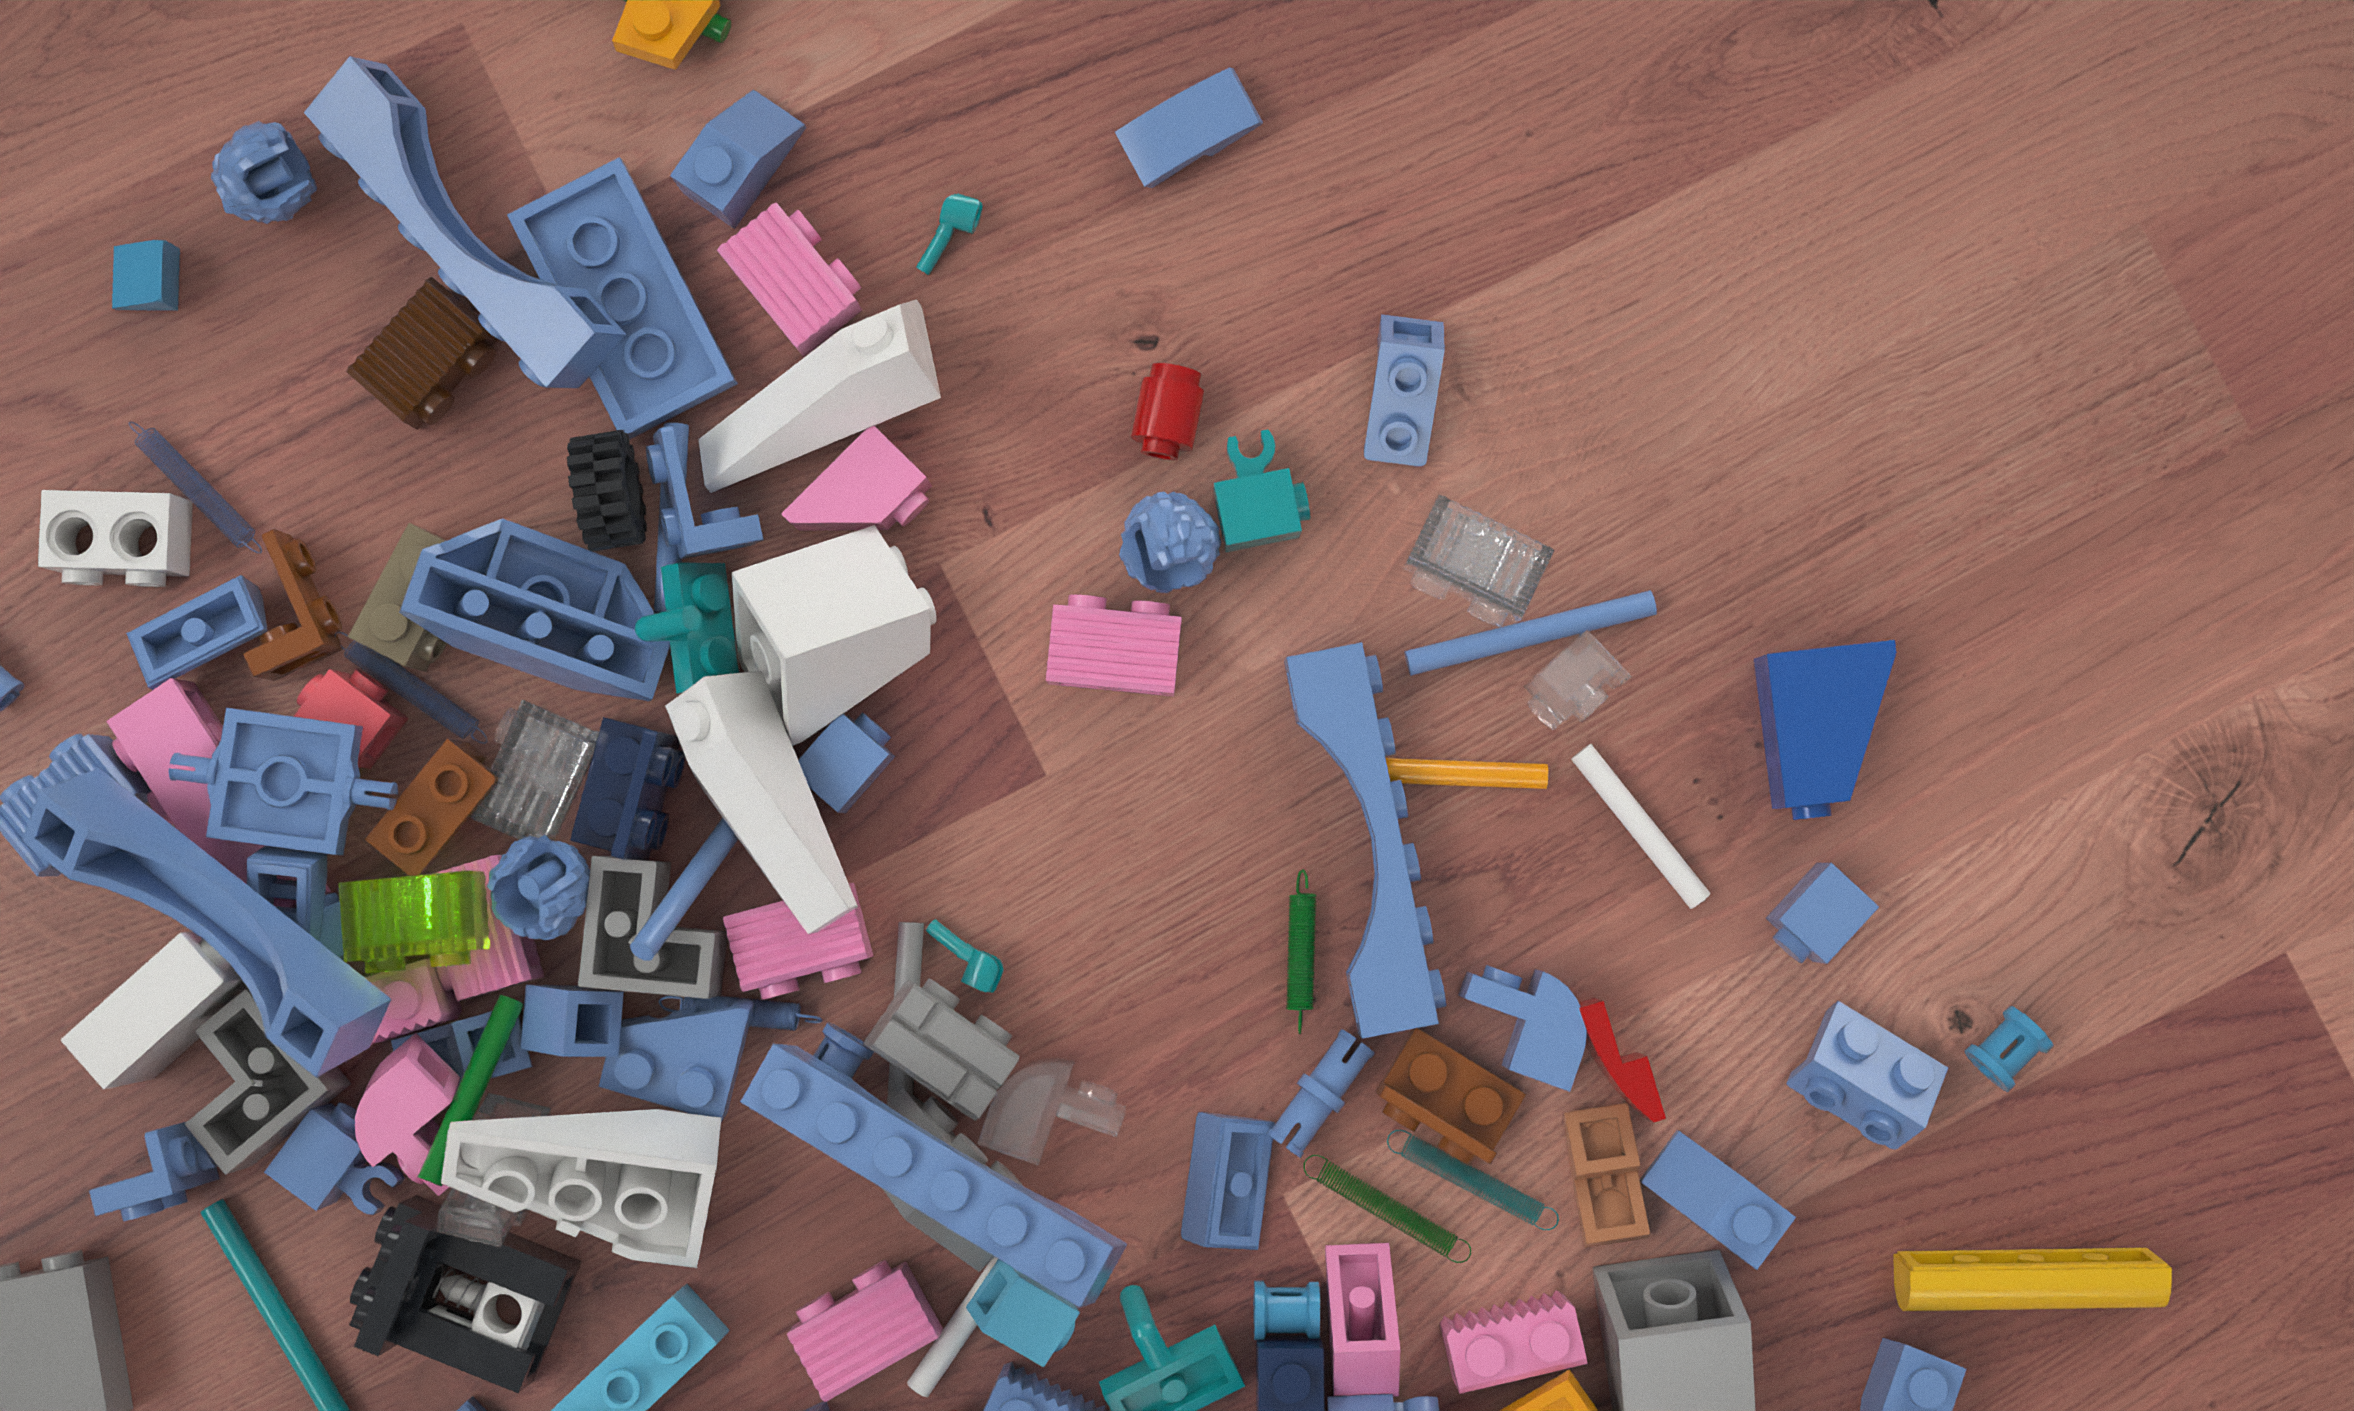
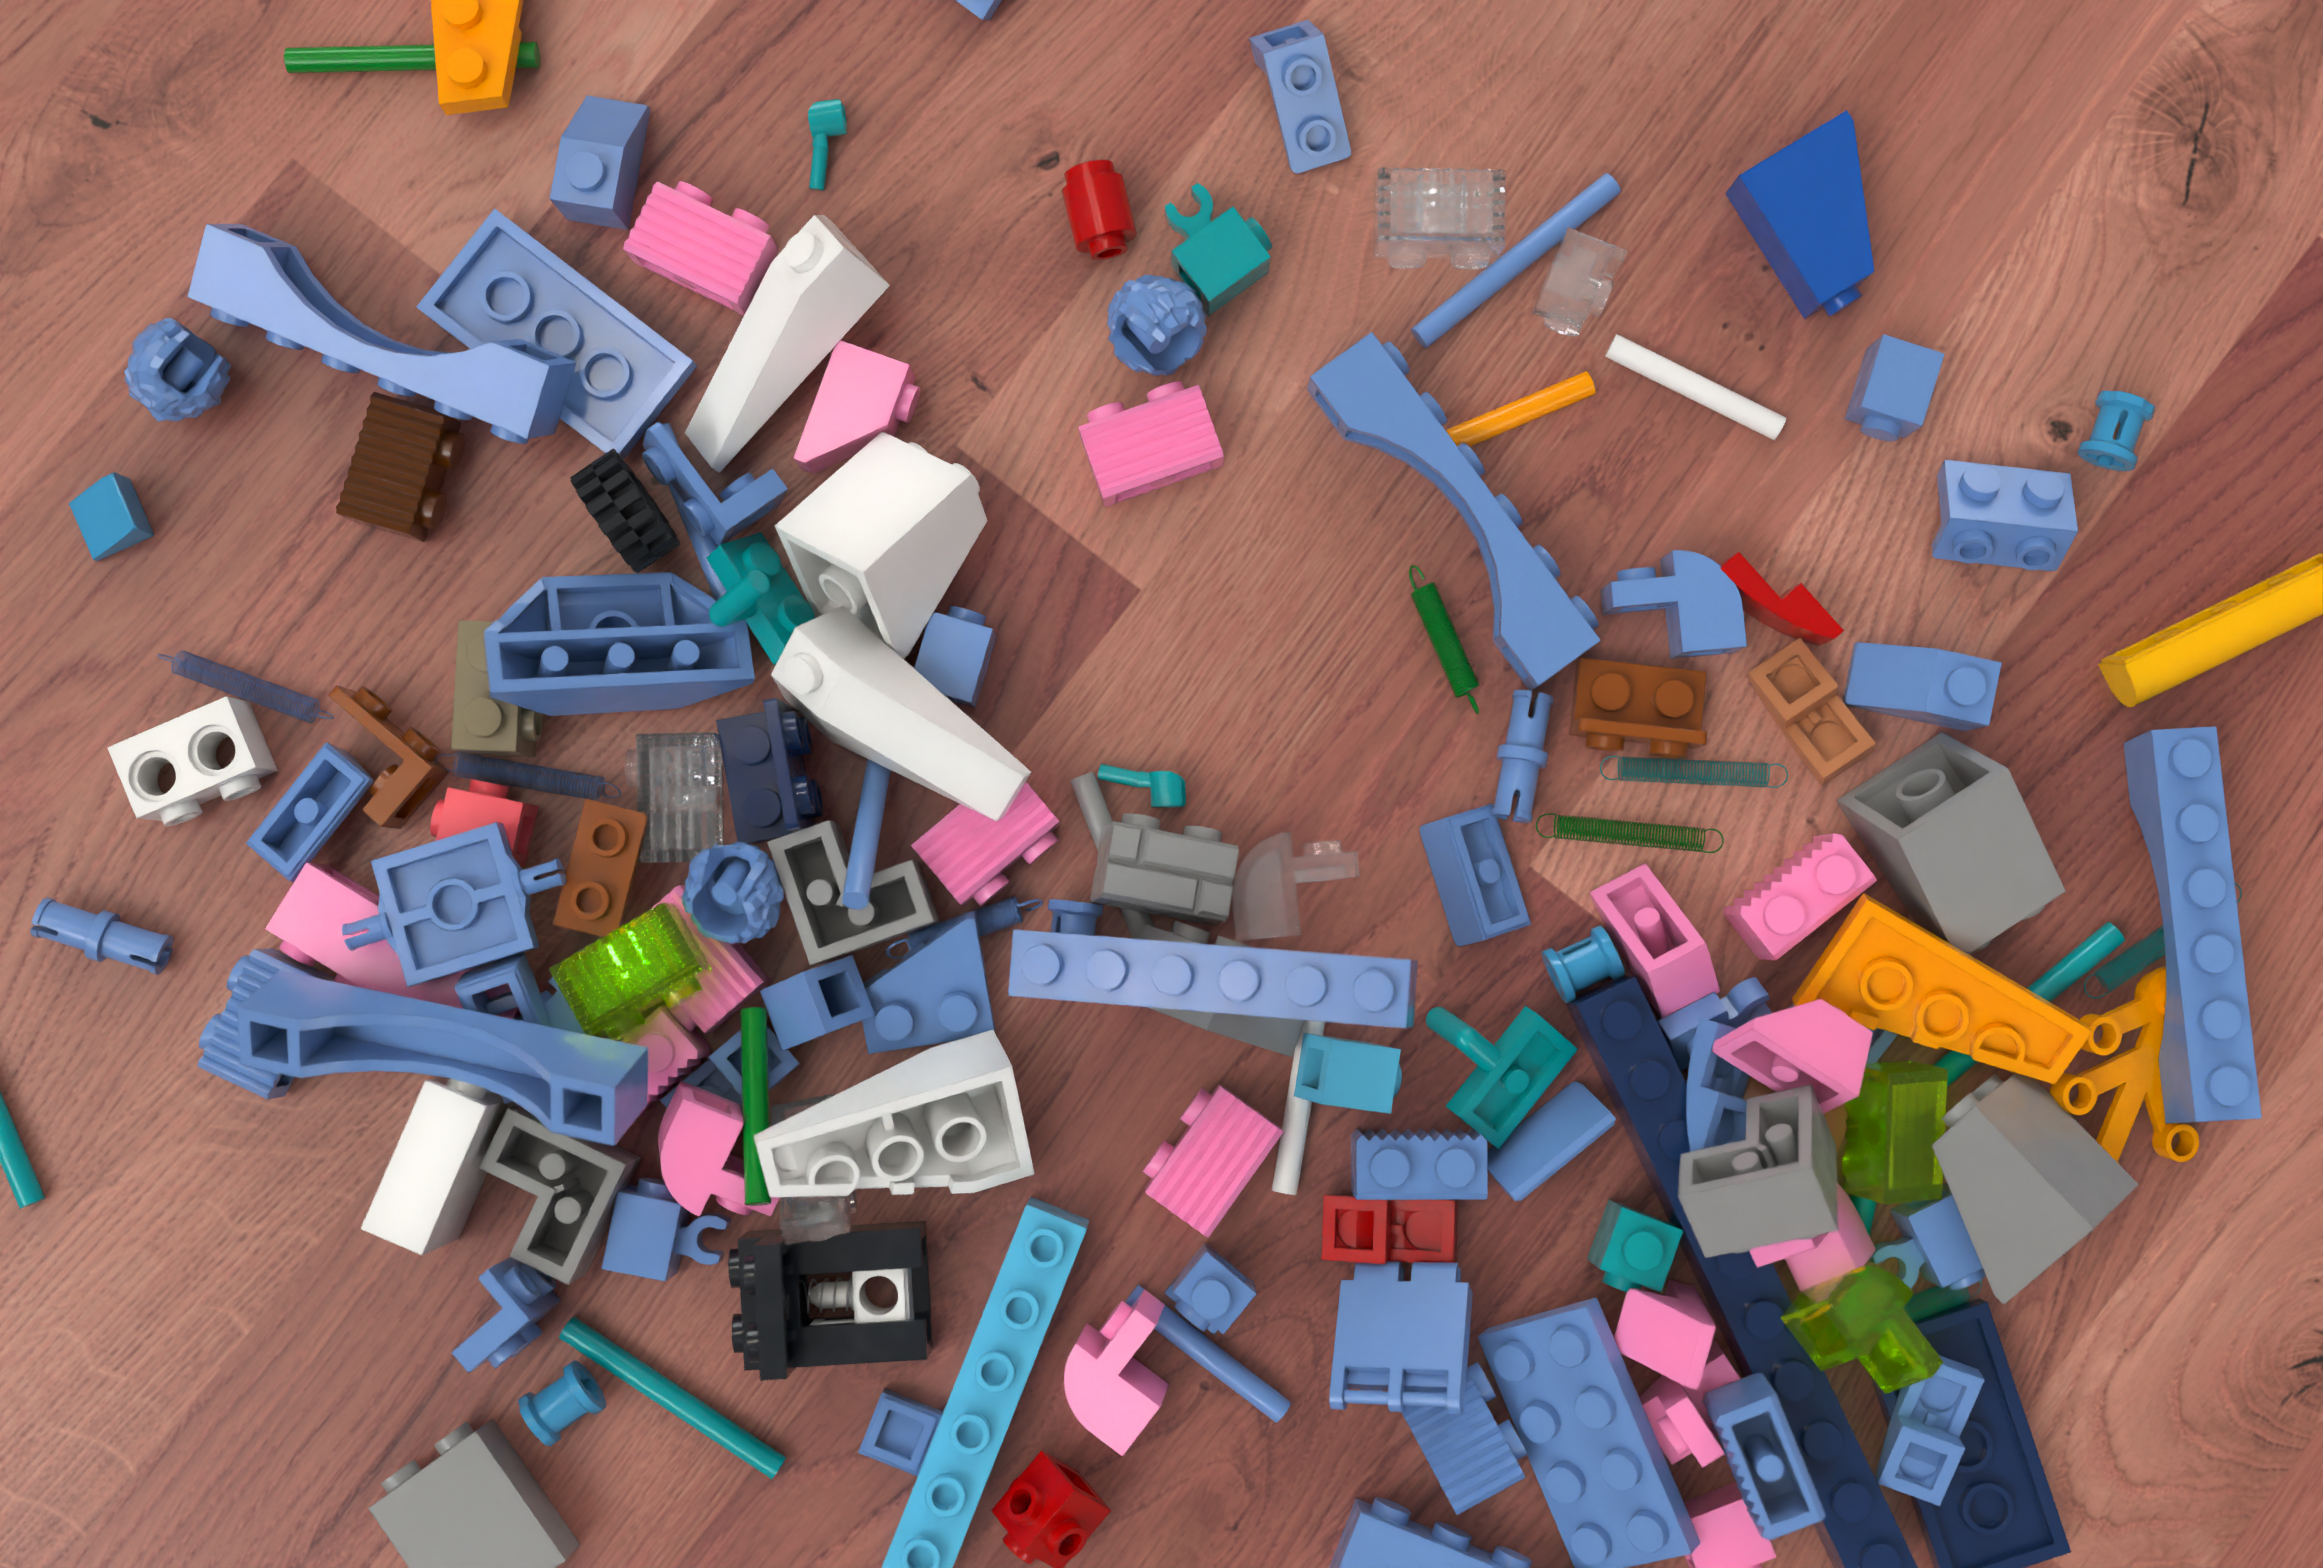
camera: 25 degrees left, 0 degrees up
none -> dark azure bush [518,1360,606,1447]

